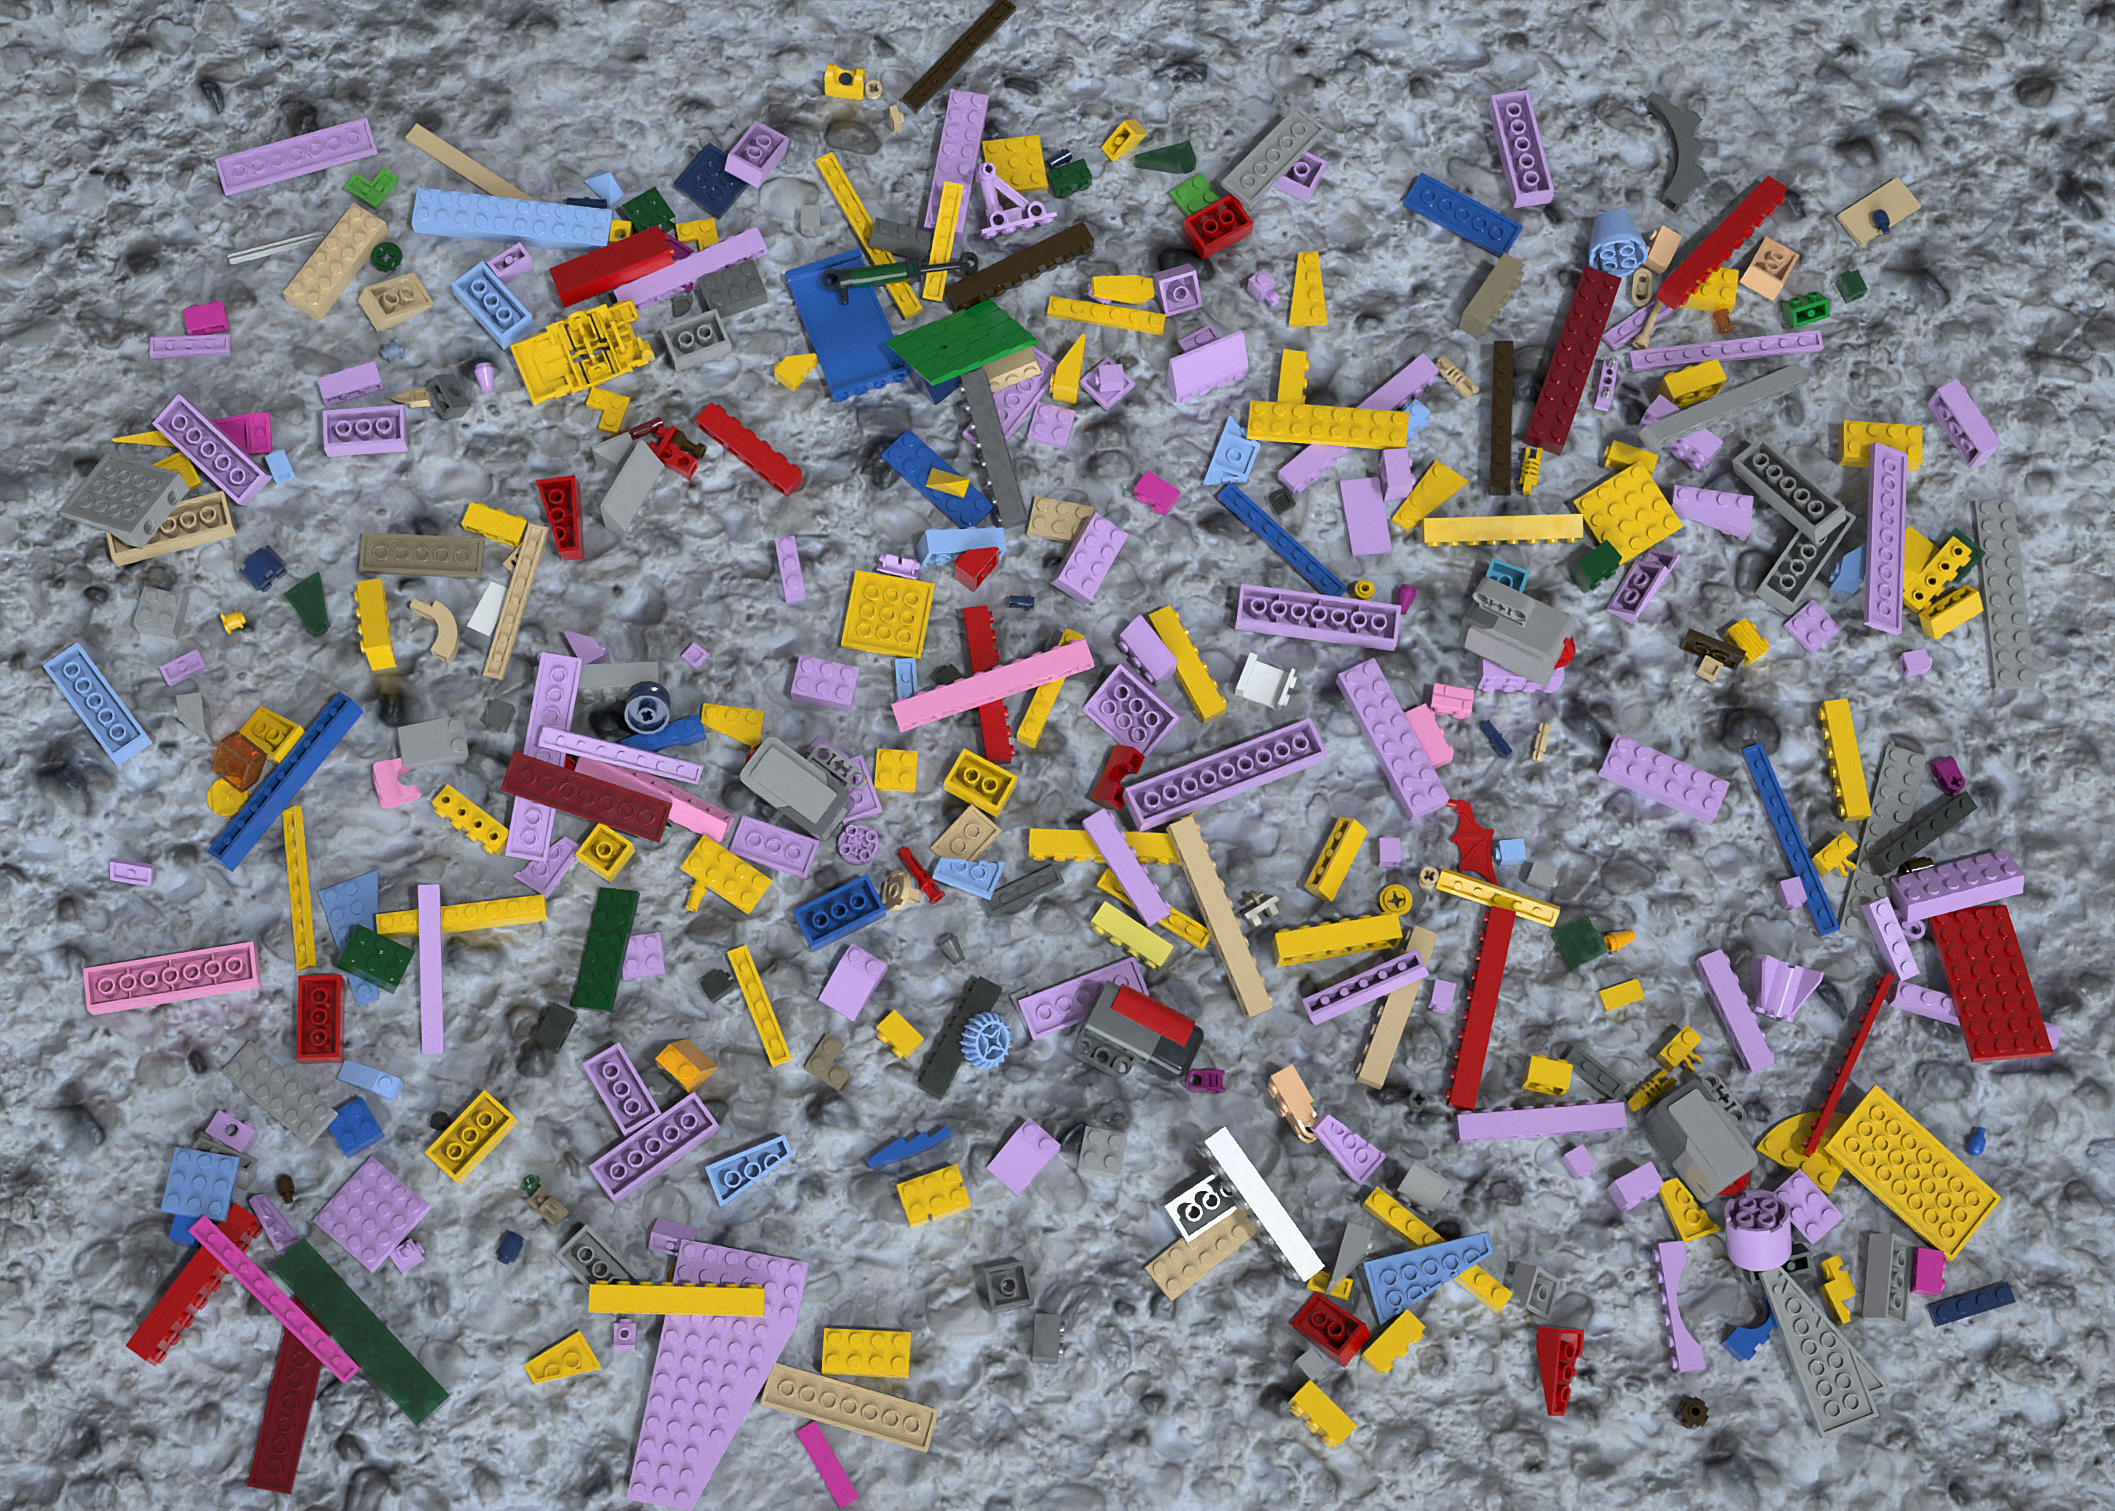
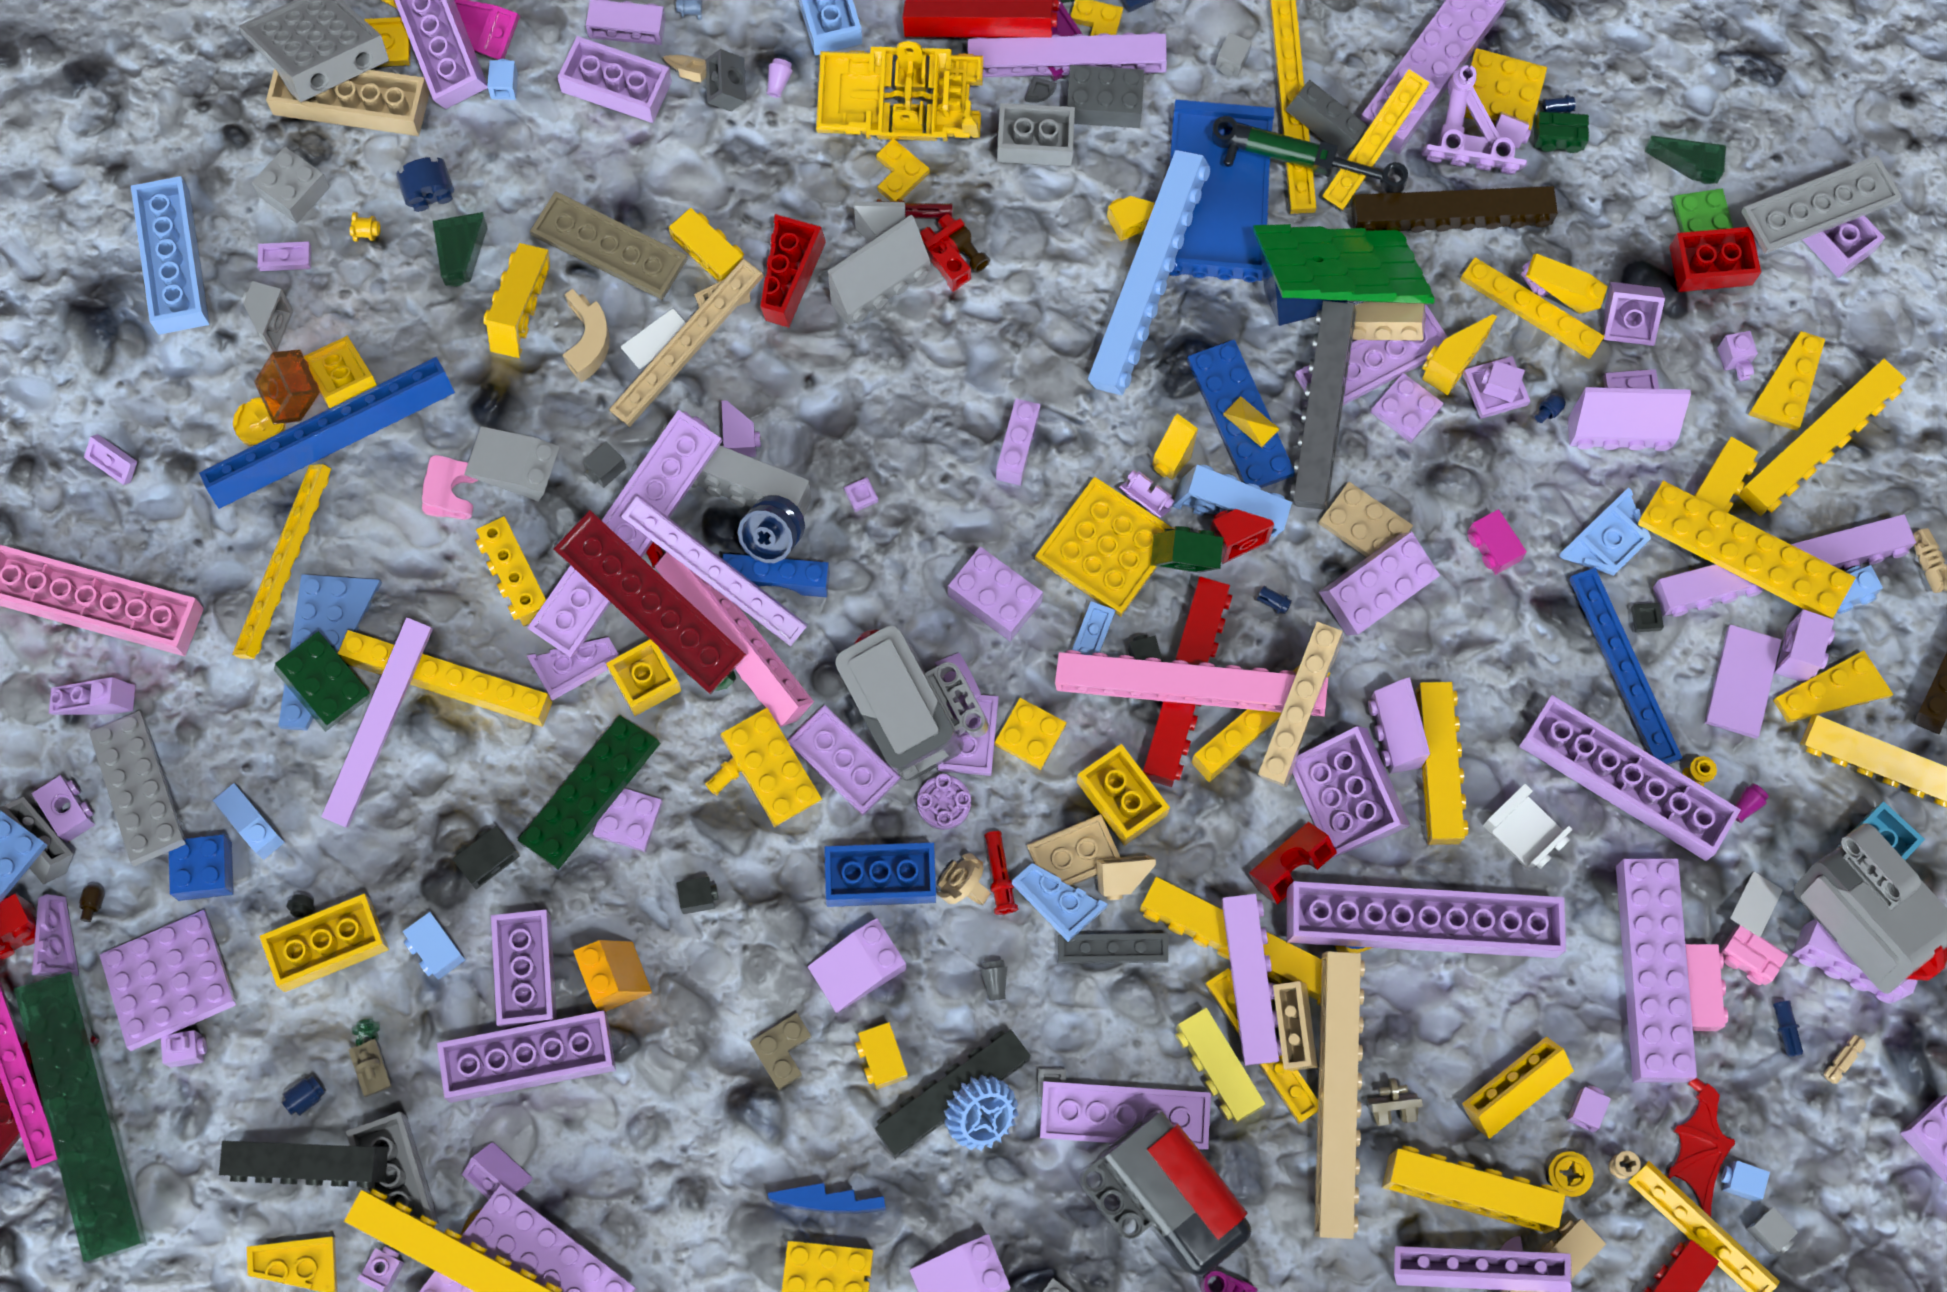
camera: 30 degrees right, 0 degrees up
red brick [297,974,345,1064] -> none
red brick [695,402,803,497] -> none
yellow wing [701,703,765,747] -> none
light blue wedge [705,1135,793,1208] -> none
yellow plate [727,945,792,1068] -> none
yellow slope [1101,120,1148,162] -> none
none -> lavender slope [49,677,135,715]
none -> pearl dark grey brick [219,1141,388,1188]
none -> light blue brick [403,912,466,980]
none -> light blue brick [1088,150,1210,396]
none -> tan slope [1096,855,1156,900]
none -> dark green brick [1151,526,1224,573]
none -> yellow slope [1152,413,1198,480]
none -> tan arch [1258,622,1344,788]
none -> tan brick [1273,981,1318,1071]
none -> lavender brick [1495,112,1532,149]
none -> dark blue cylinder [1535,393,1566,423]
none -> white sticker [1730,872,1783,937]
none -> yellow brick [1738,358,1907,517]

